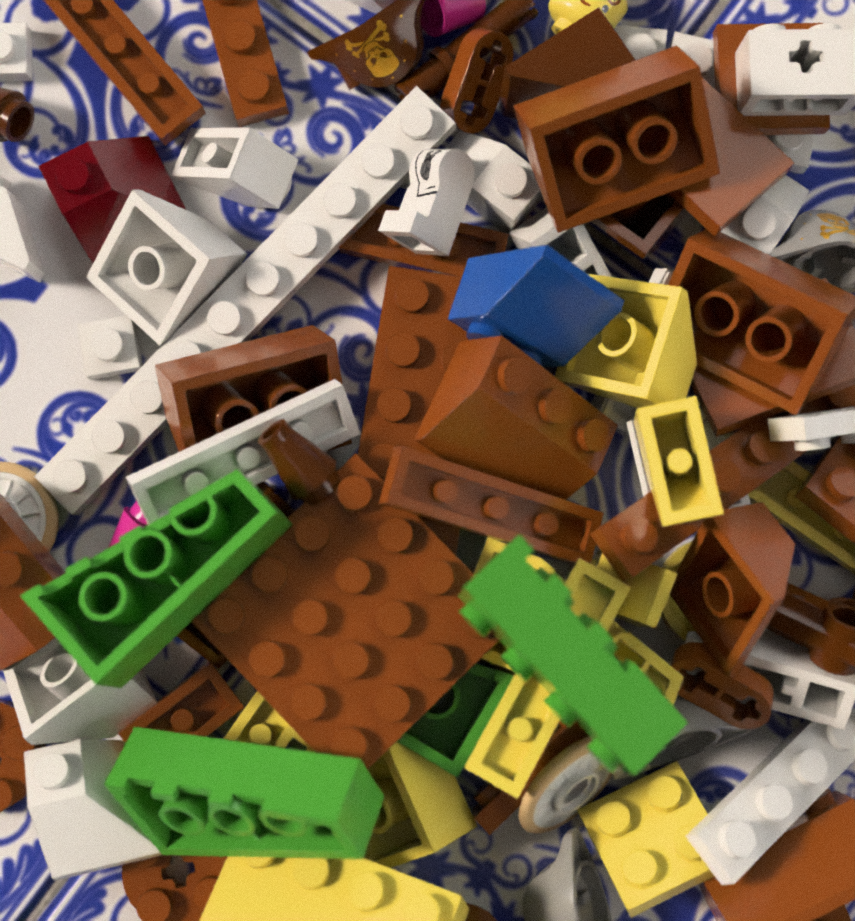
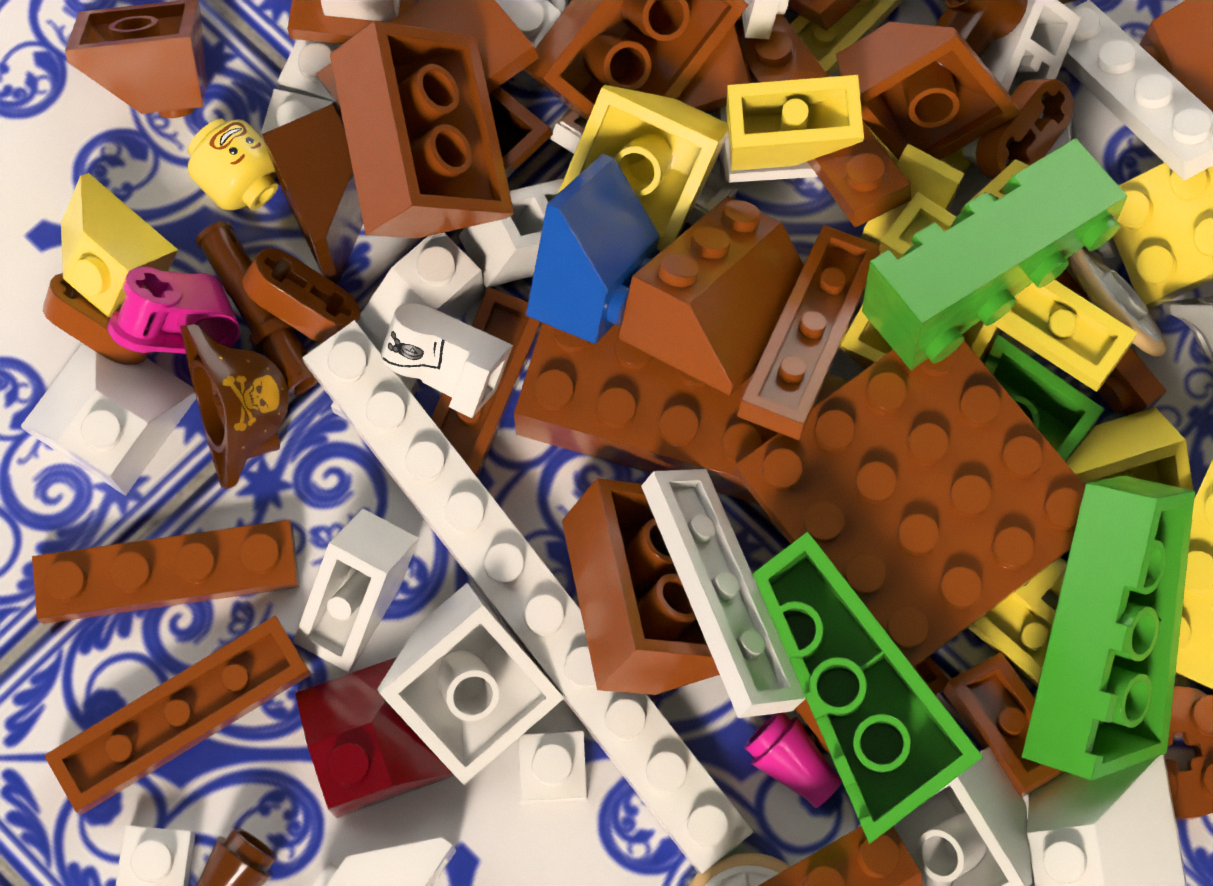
camera: 85 degrees left, 10 degrees down
reddish brown cone [258,419,340,505] -> none

